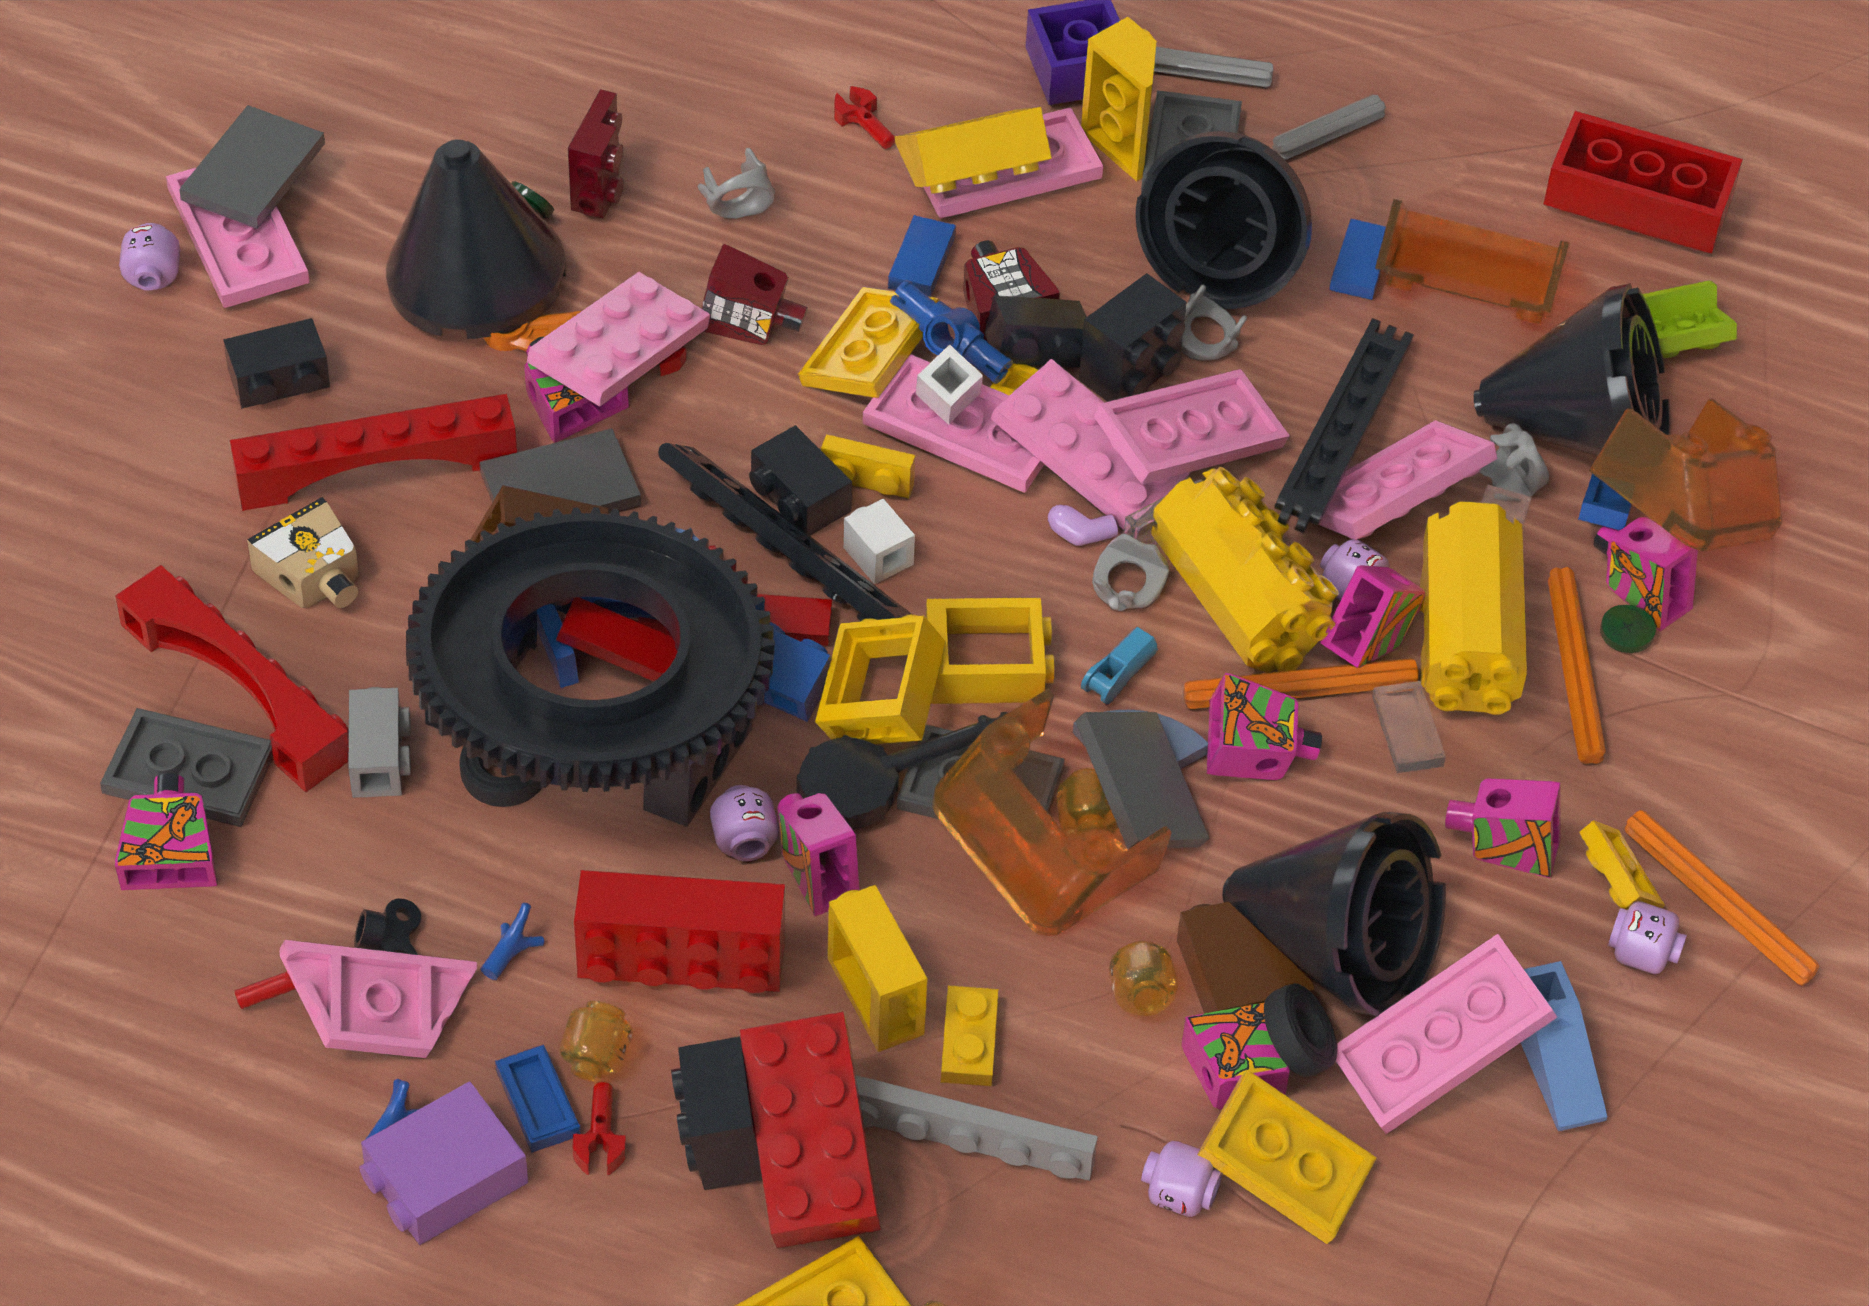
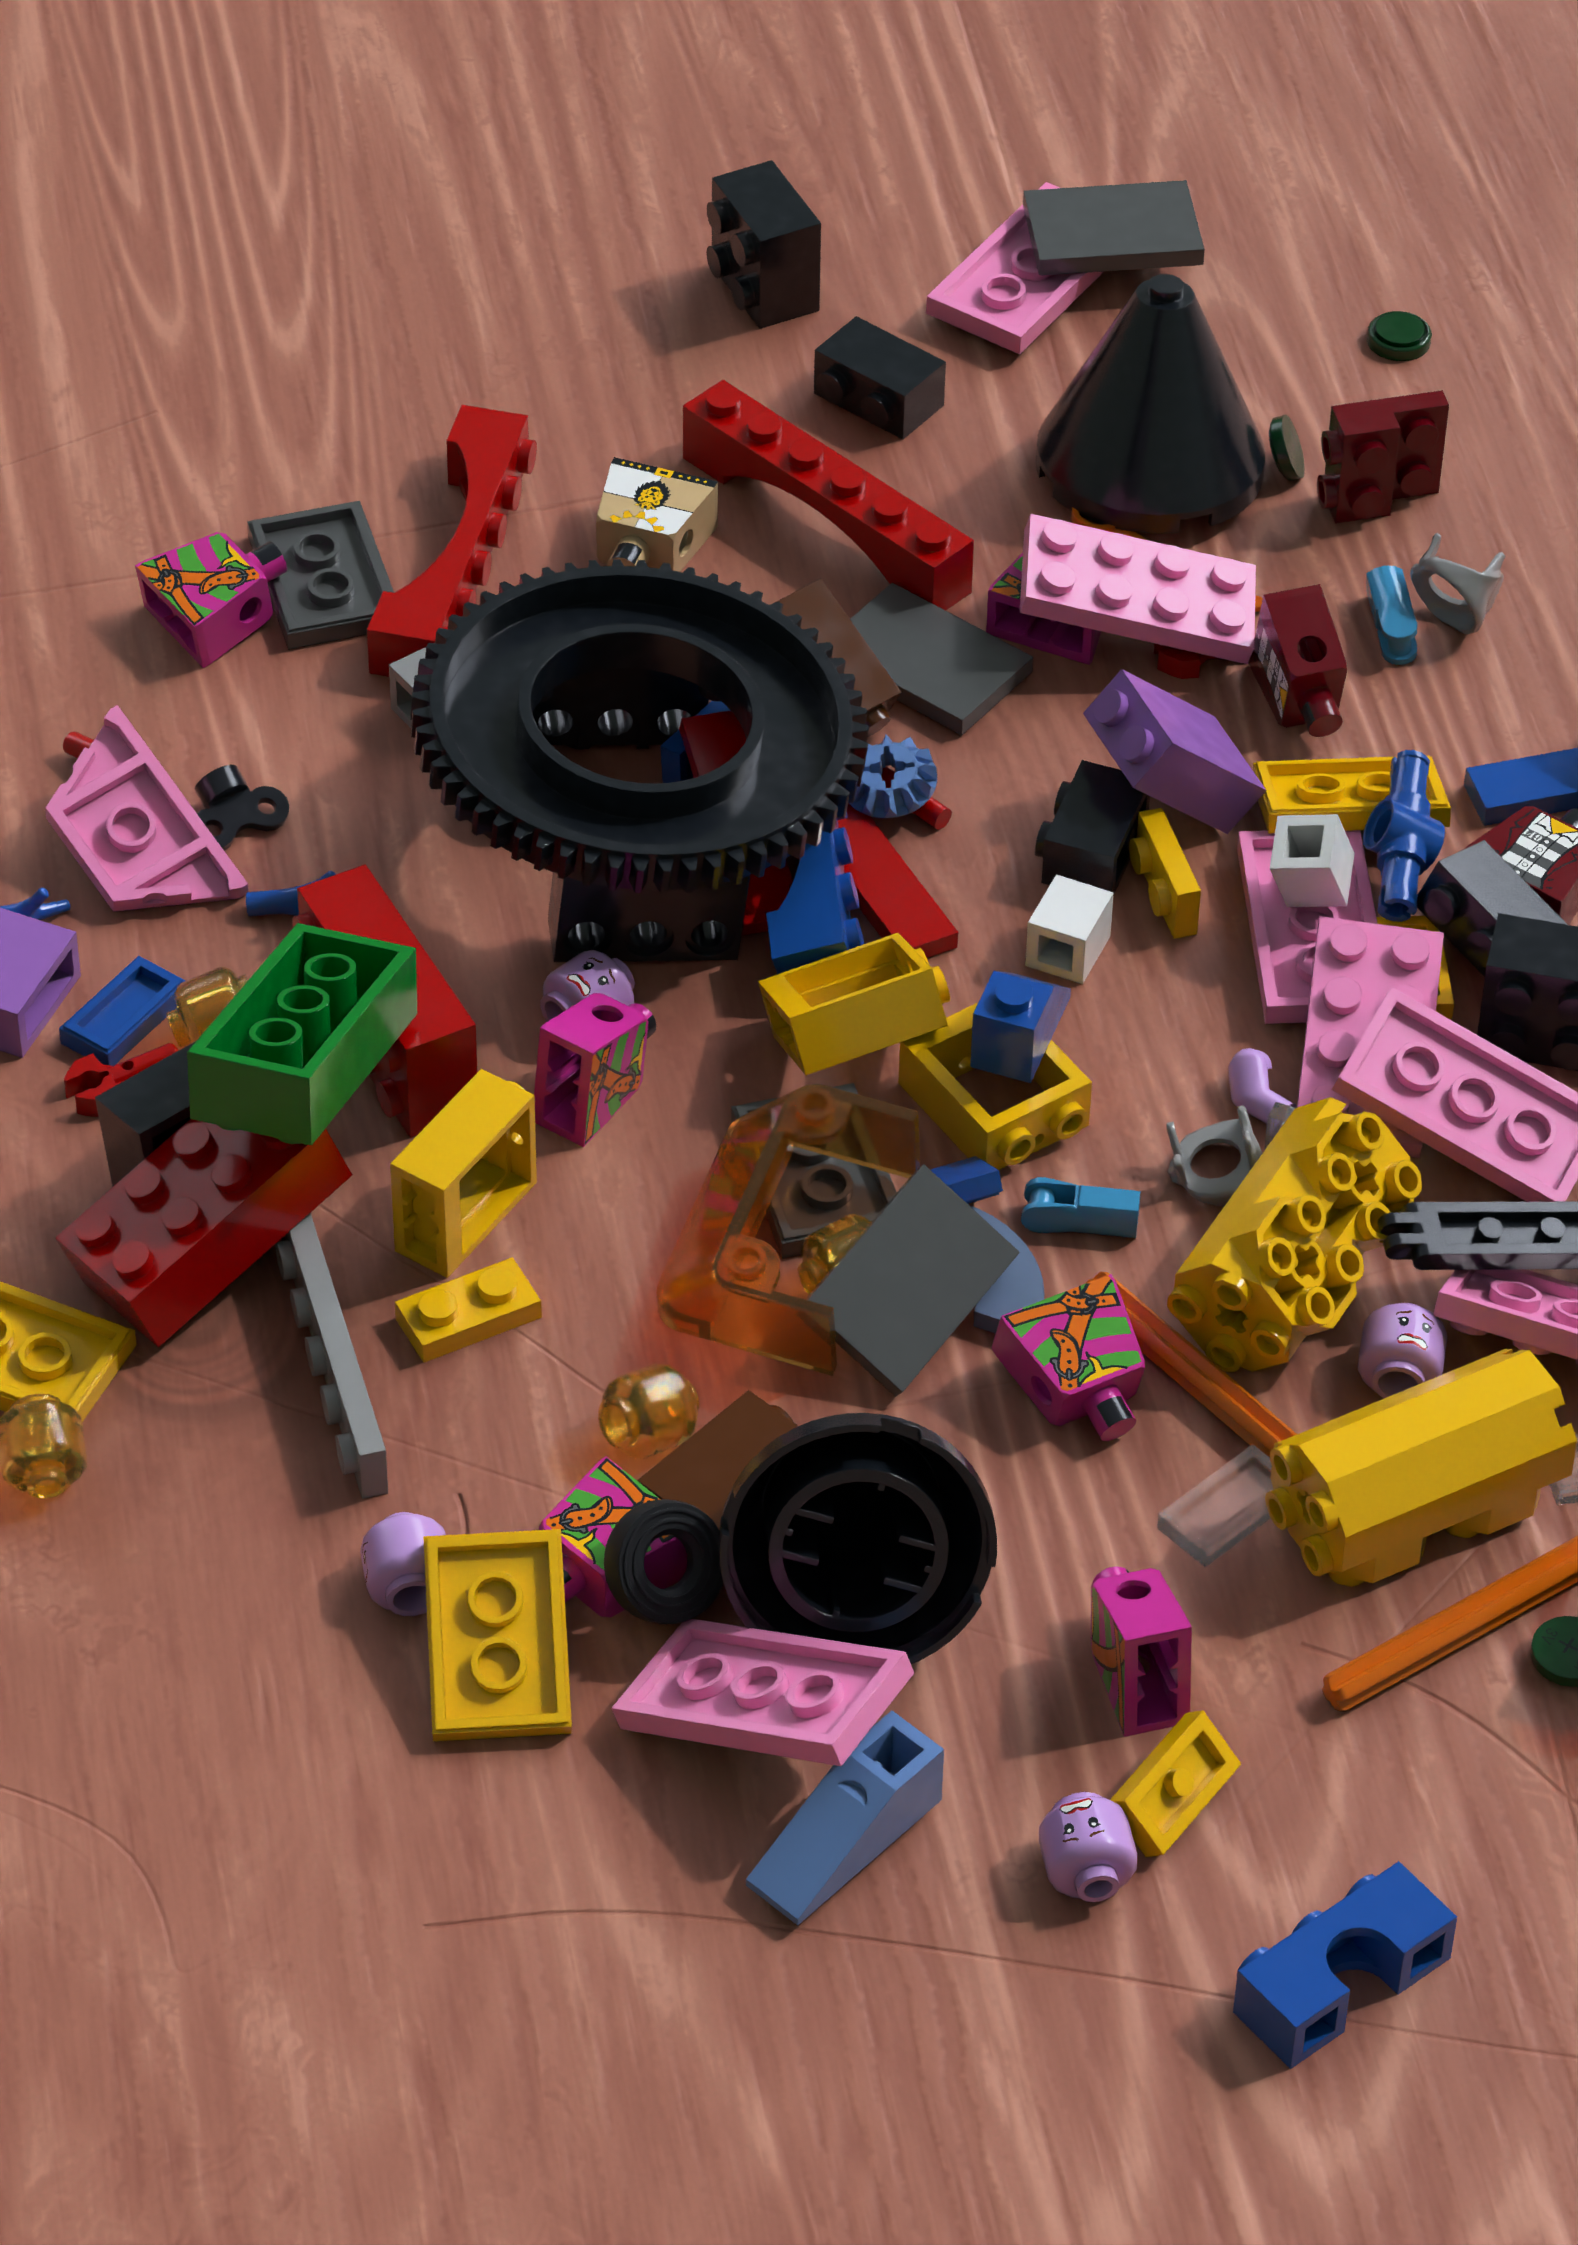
camera: 60 degrees right, 5 degrees down
lavender head [119,223,180,290] -> none
black hinge [658,443,913,621] -> none
black piece [796,712,1019,830] -> none
dark pink torso [1321,565,1425,668] -> none
orange axle [1624,810,1819,986] -> none
none -> green brick [187,923,417,1146]
none -> black brick [706,160,821,329]
none -> blue tile [930,1156,1003,1204]
none -> blue slope [970,971,1071,1083]
none -> medium lavender brick [1083,669,1267,834]
none -> blue arch [1233,1861,1457,2069]
none -> dark azure bar [1366,566,1417,665]
none -> dark green piece [1367,311,1432,361]

